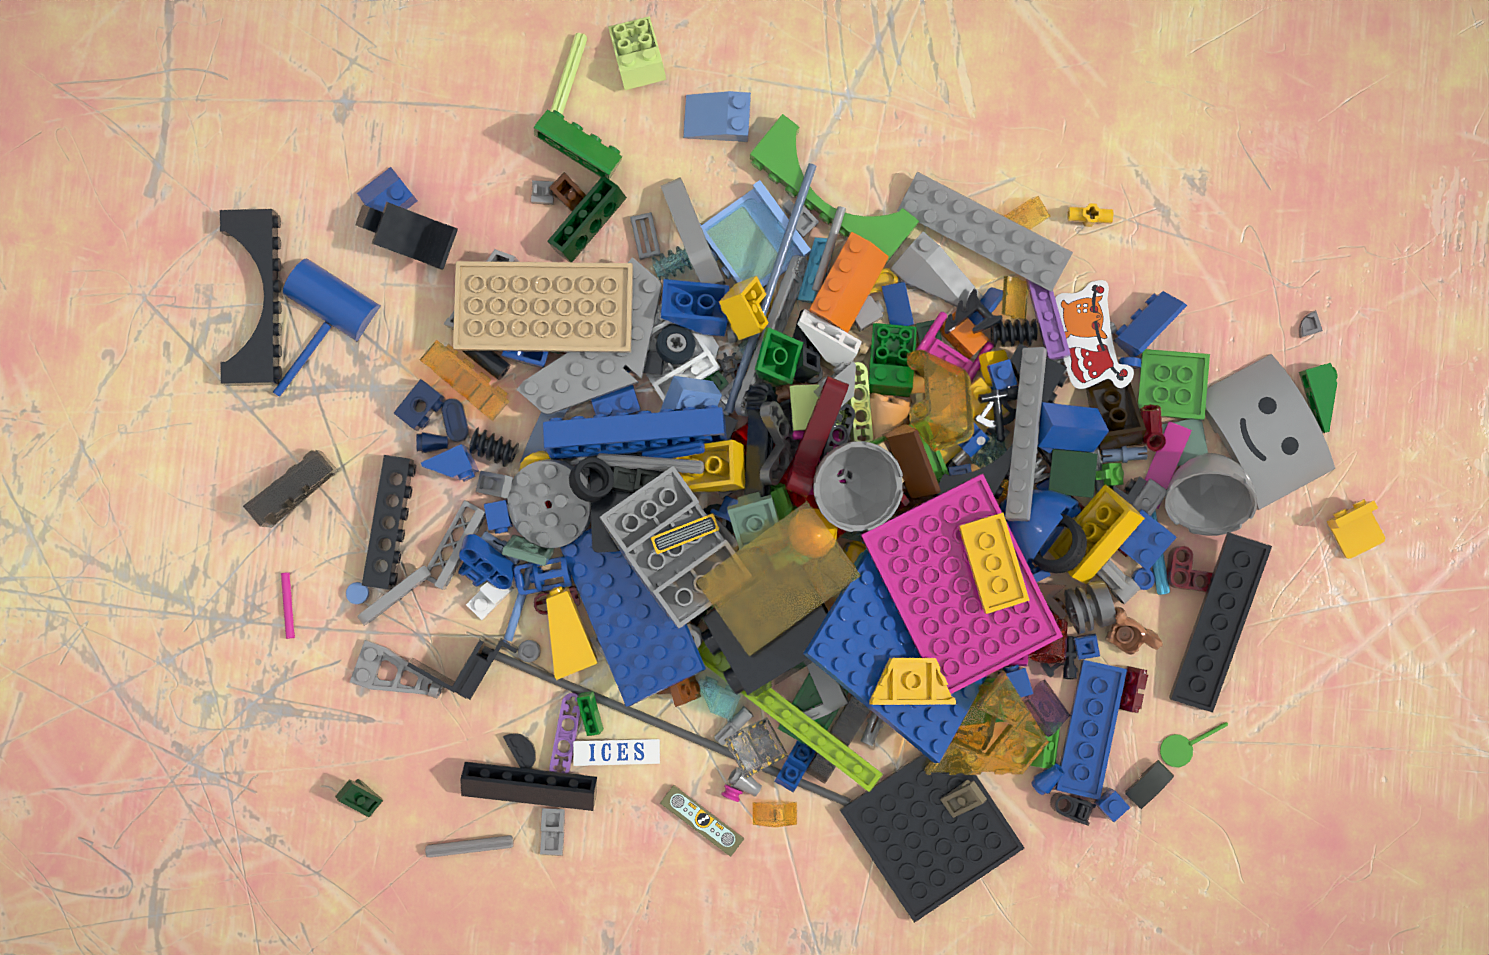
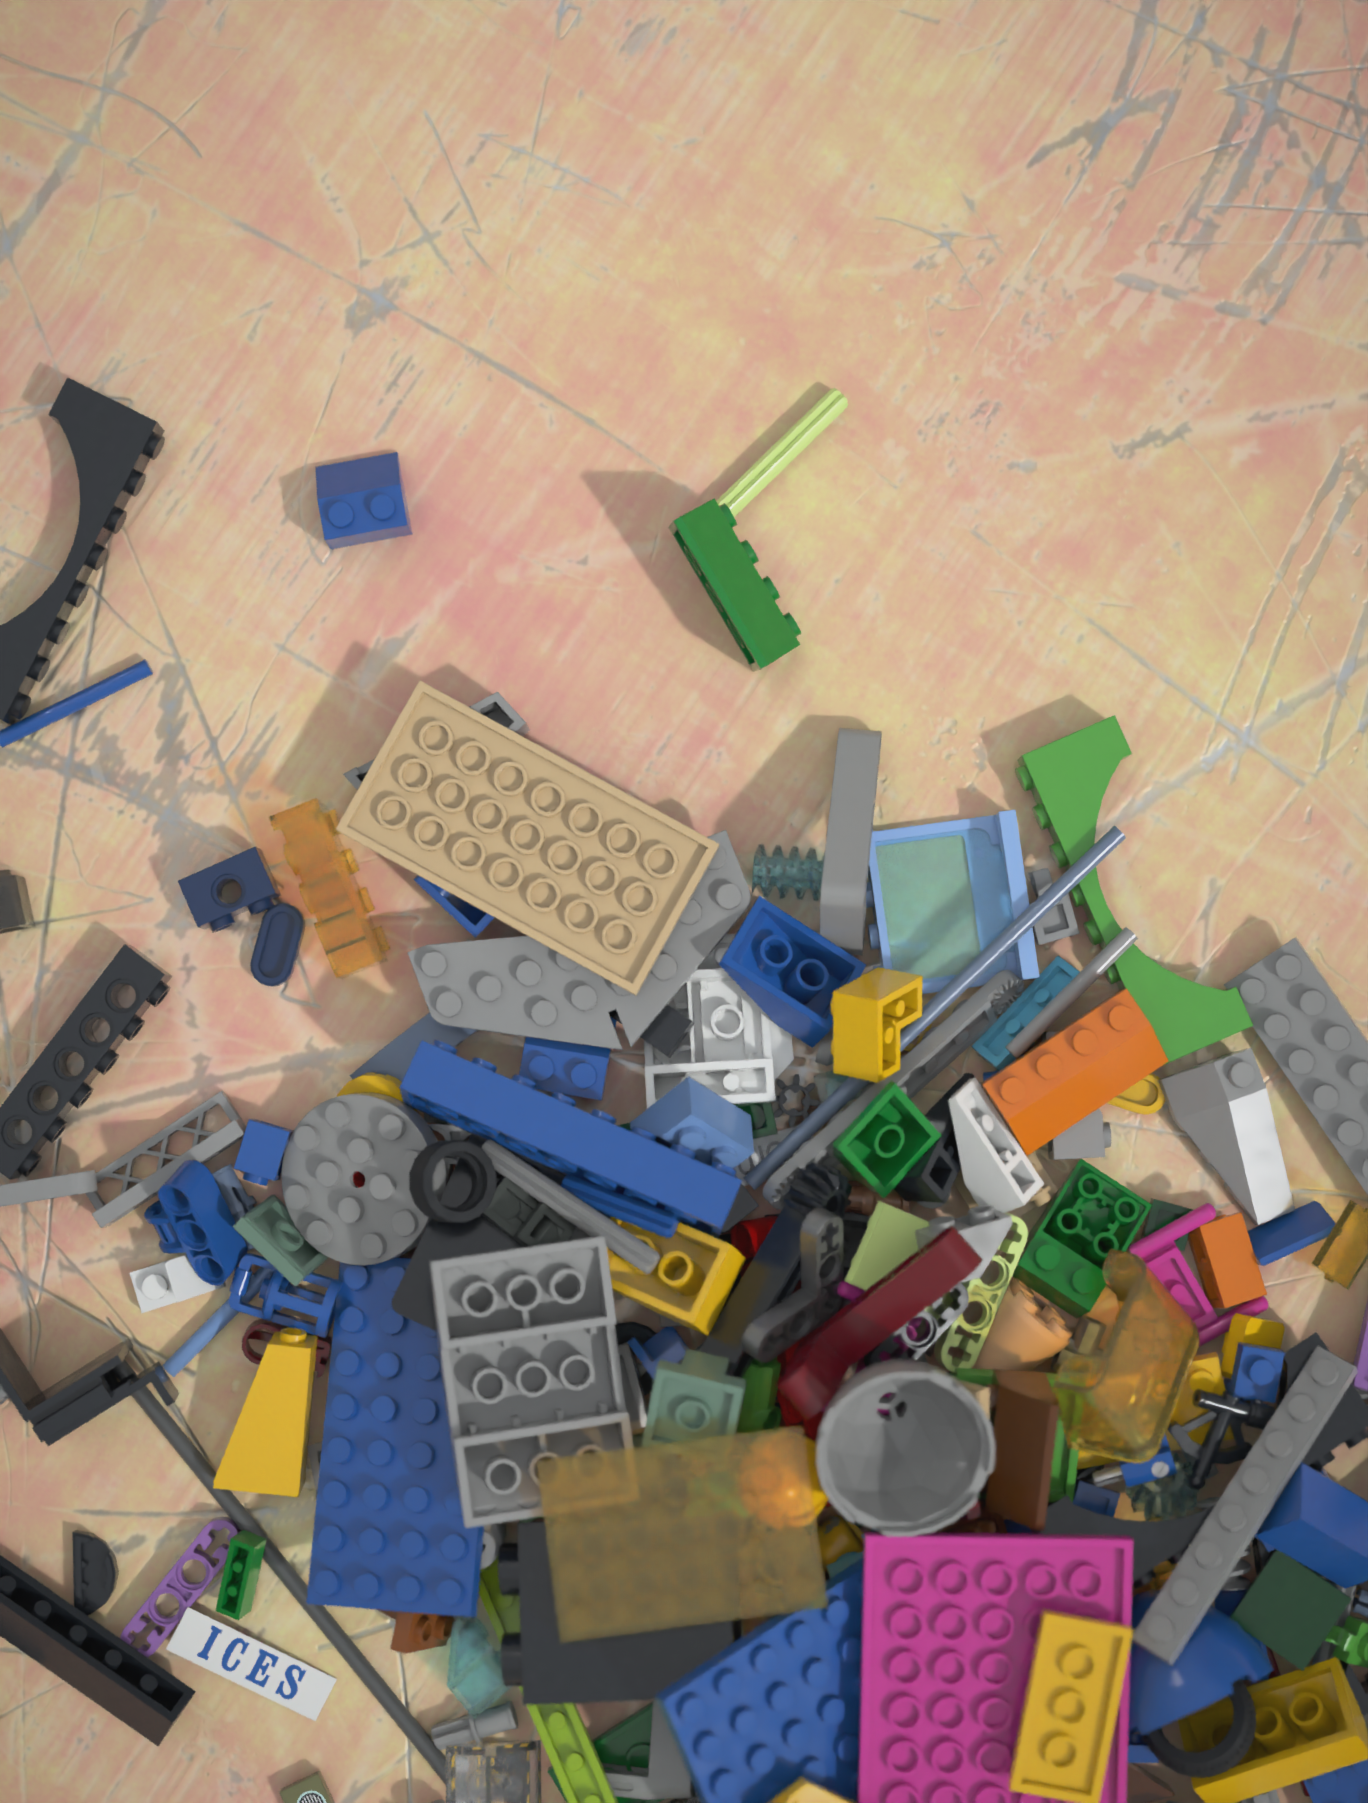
camera: 30 degrees right, 0 degrees up
blue brick [283,258,381,342] -> none
black piece [355,202,458,270] -> none
dark blue cone [416,432,448,454] -> none
blue slope [421,444,479,482] -> none
black piece [463,351,511,380] -> none
black piece [469,427,519,467] -> none
light grey slope [476,471,513,499] -> none
flat silver tile [518,640,541,662] -> none
light grey tile [531,180,554,205] -> none
light grey slope [540,808,565,856] -> none
dark green brick [547,175,627,263] -> none
reddish brown slope [549,172,586,212] -> none
yellowish green slope [608,16,666,90] -> none
flat silver tile [630,212,661,260] -> none
sticker [651,514,719,554] -> none
black bush [656,325,696,364] -> none
medium blue slope [683,91,751,142] -> none
blue slope [881,281,914,326] -> none
black piece [945,289,1002,334] -> none
black piece [990,319,1038,347] -> none

